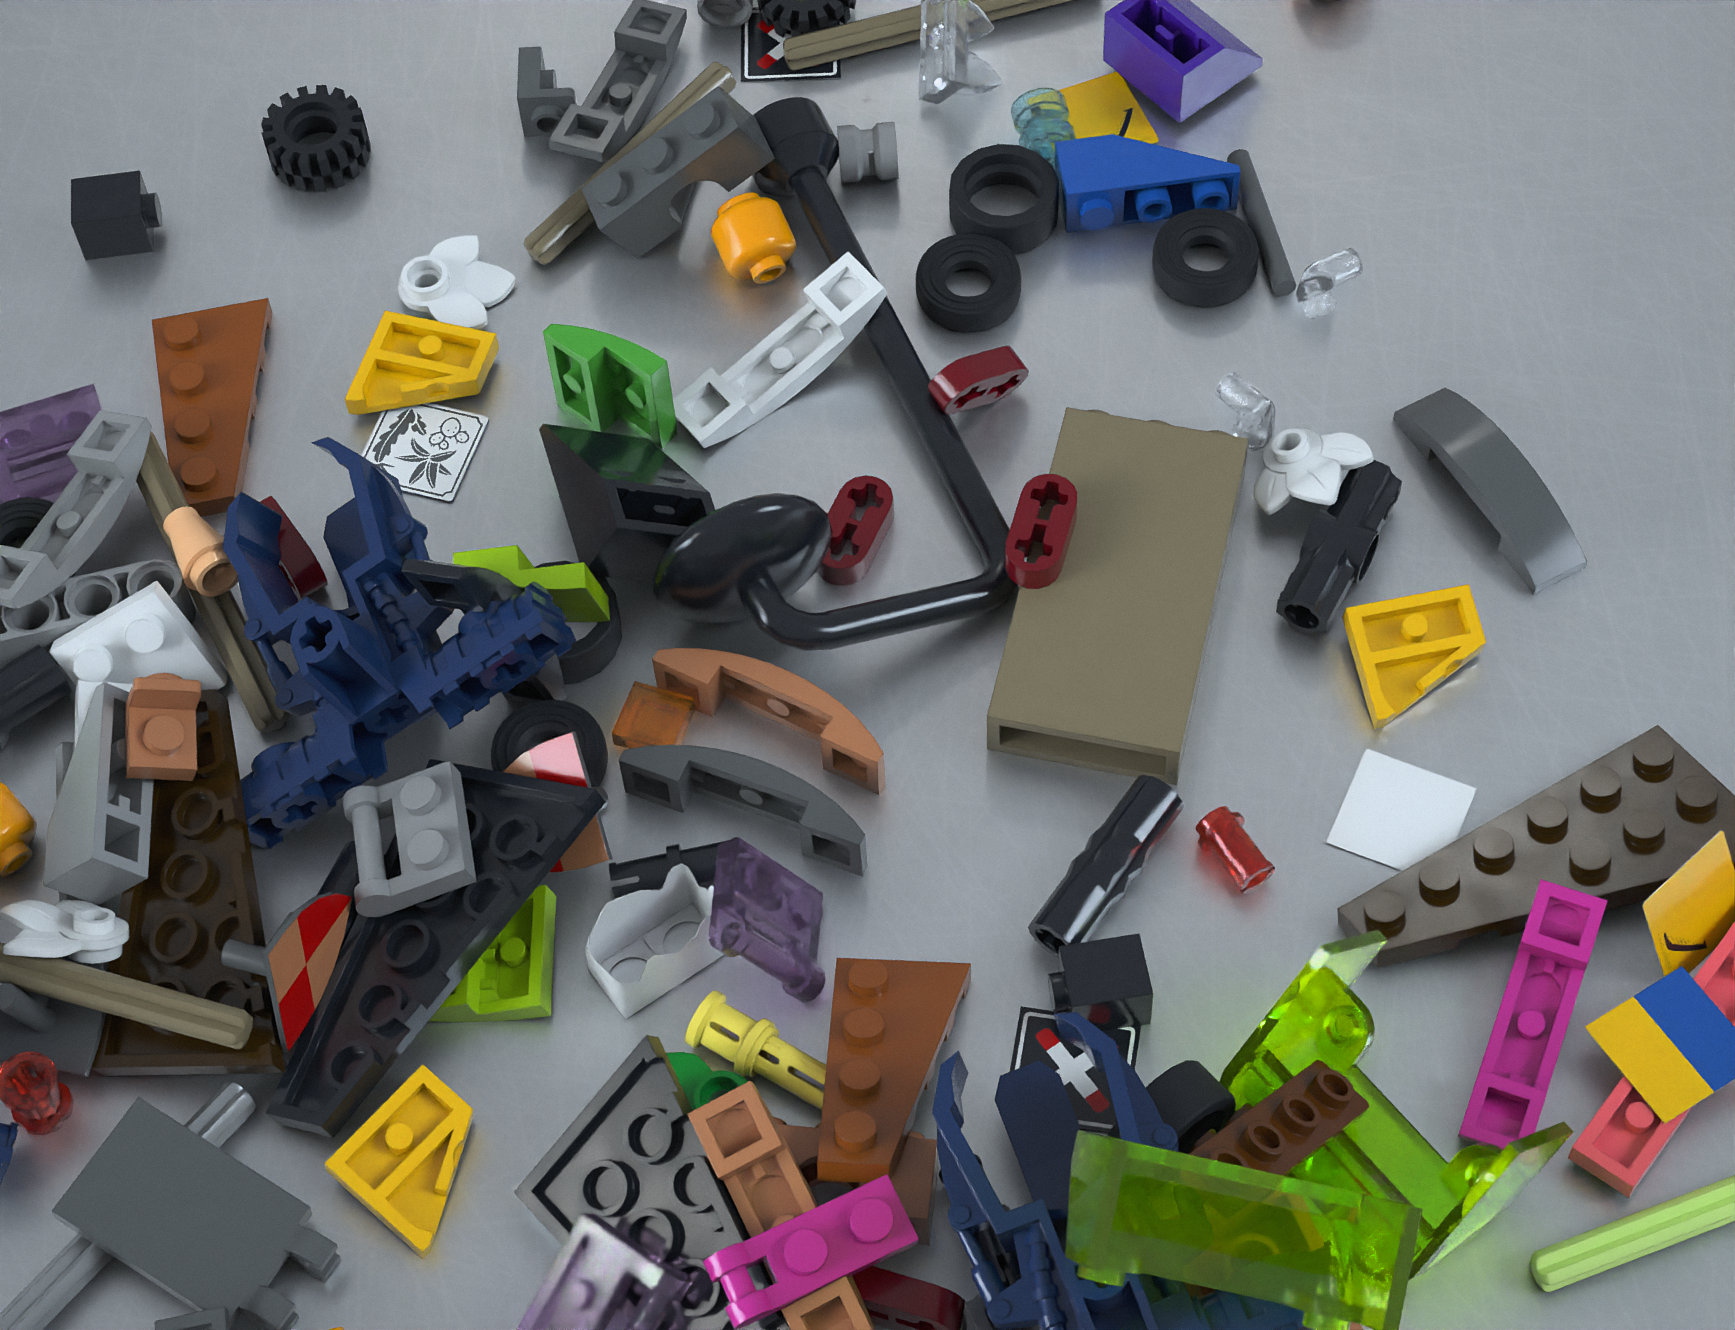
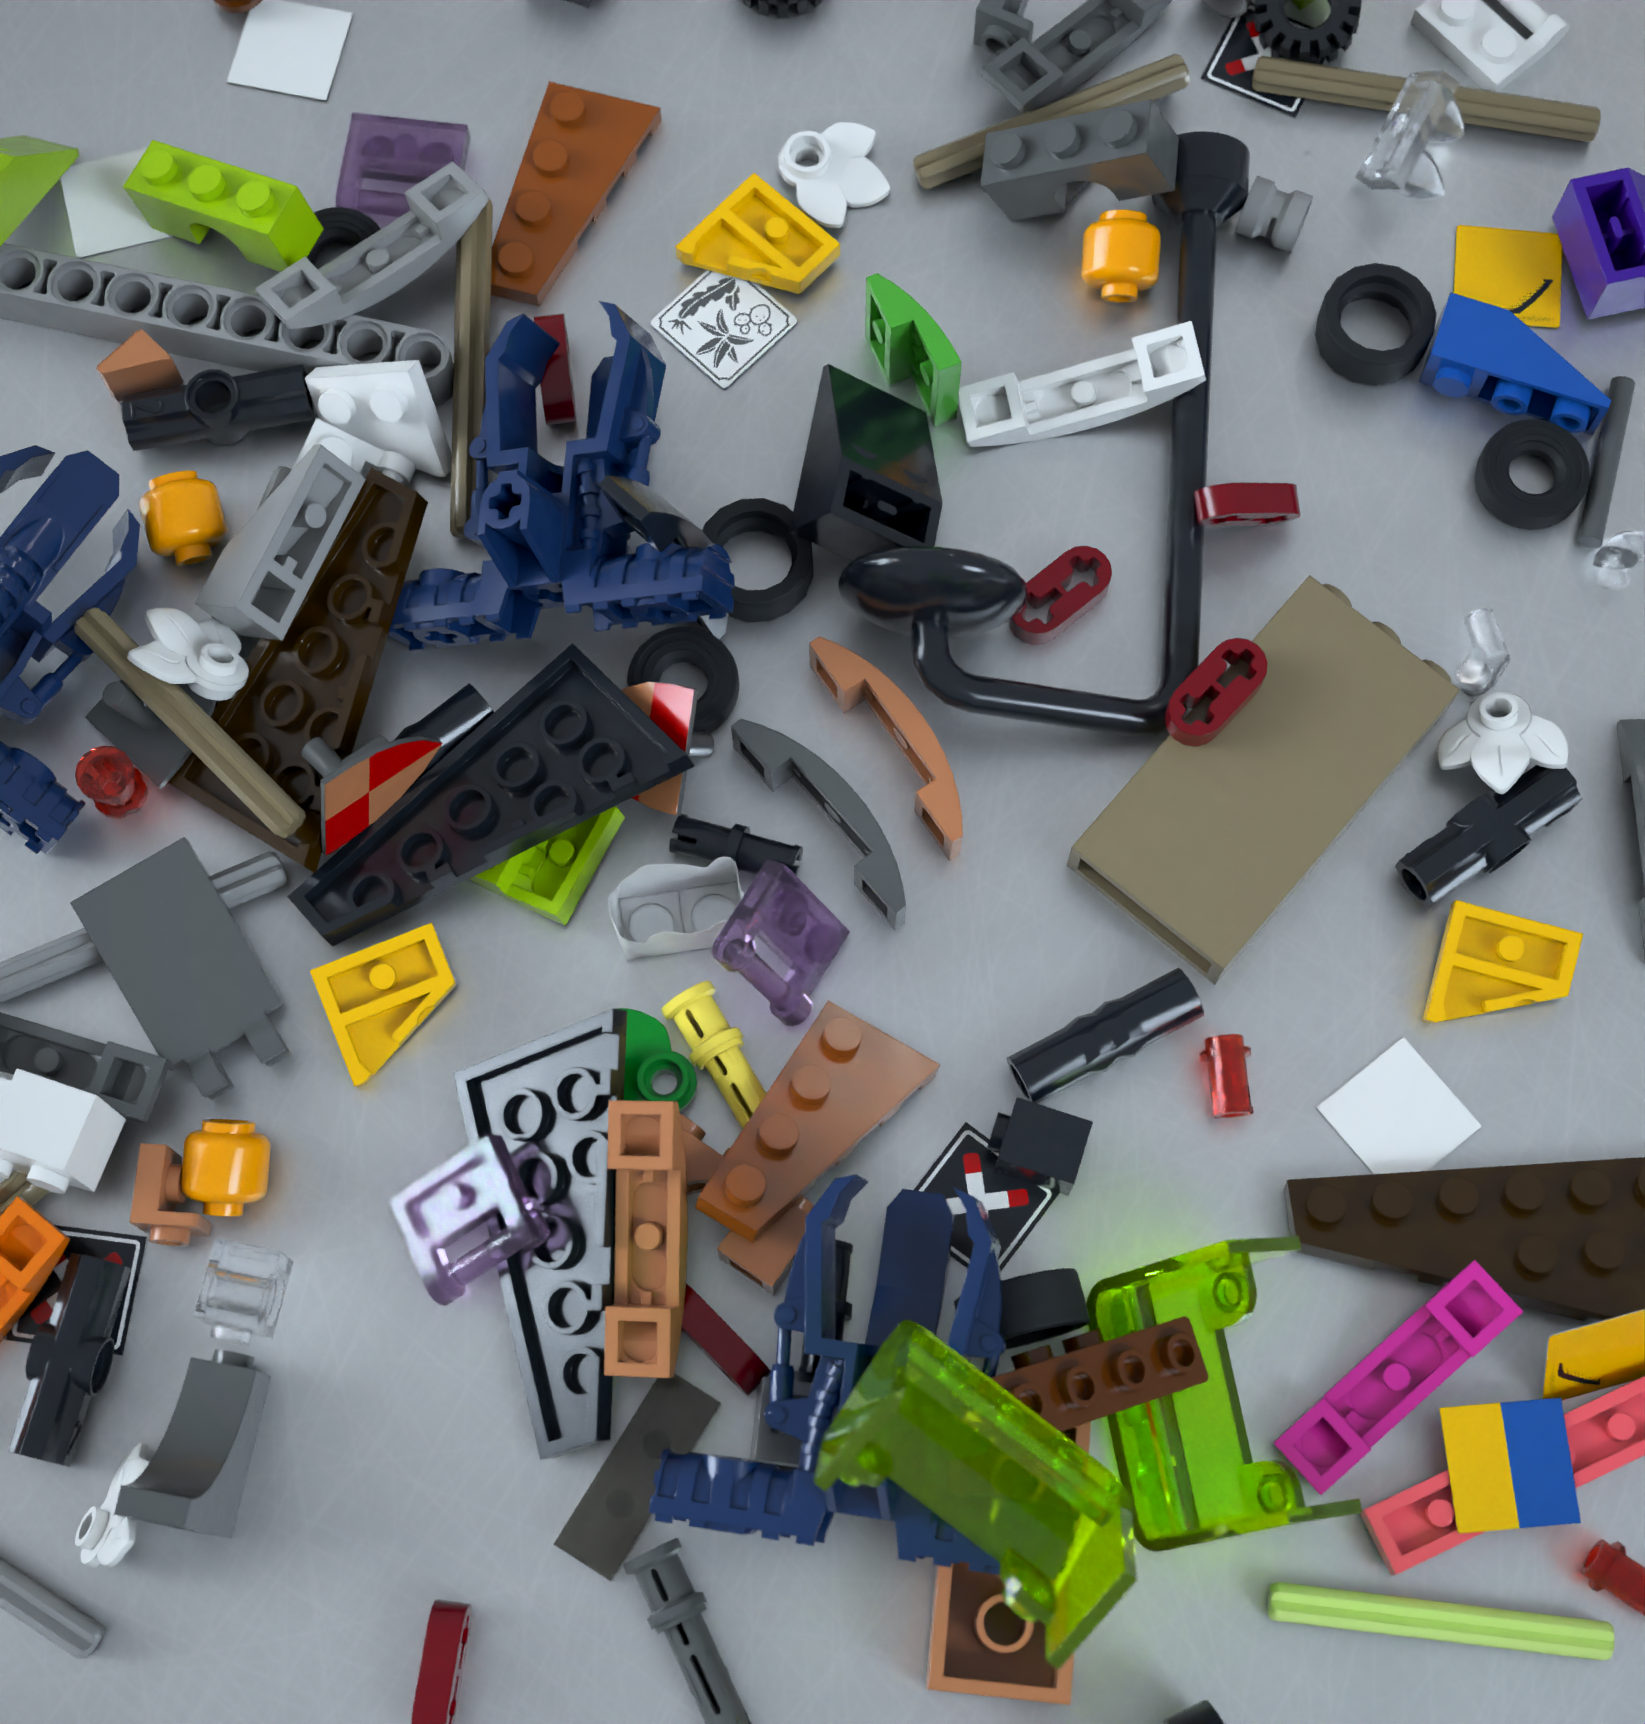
camera: 25 degrees right, 15 degrees up
nougat bracket [125,673,201,781] -> none
light nougat cone [163,506,238,597] -> none
light grey plate [343,760,477,917] -> none
lime slope [453,545,610,623] -> none
clear orange tile [611,681,696,749] -> none
dark pink plate [703,1174,919,1329] -> none
black tyre [915,233,1021,332] -> none
clear light blue wheel [1010,88,1077,168] -> none

